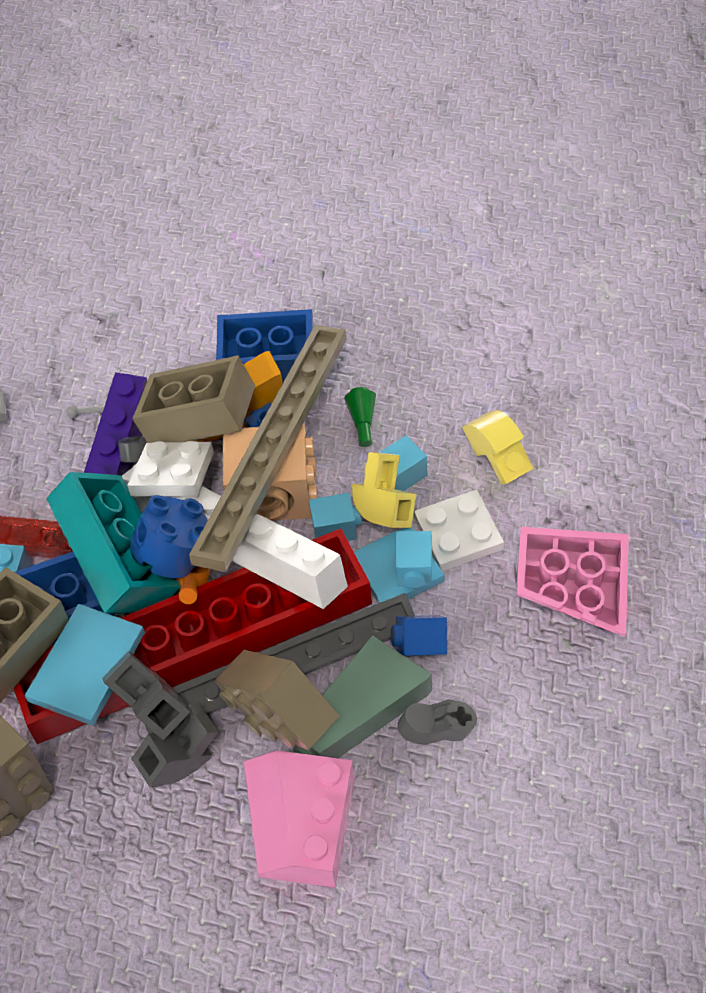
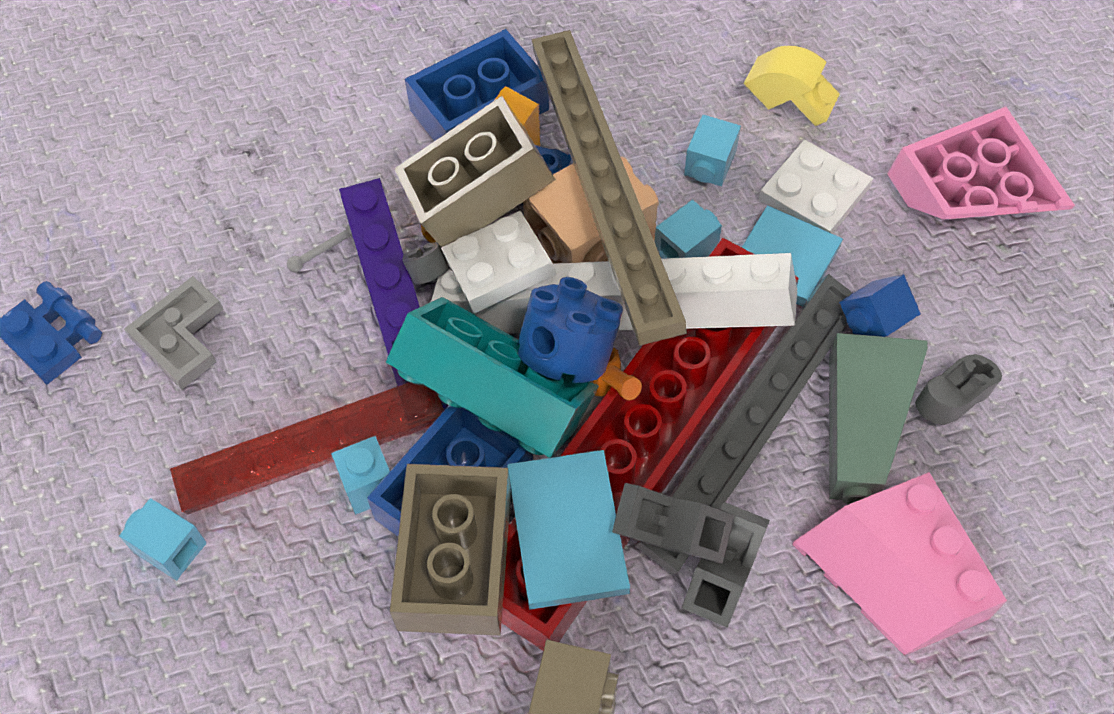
camera: 35 degrees left, 5 degrees up
dark tan brick [214,650,340,750] -> none
green cone [344,387,376,447] -> none
light yellow brick [352,452,416,528] -> none
medium azure brick [396,531,432,588] -> none

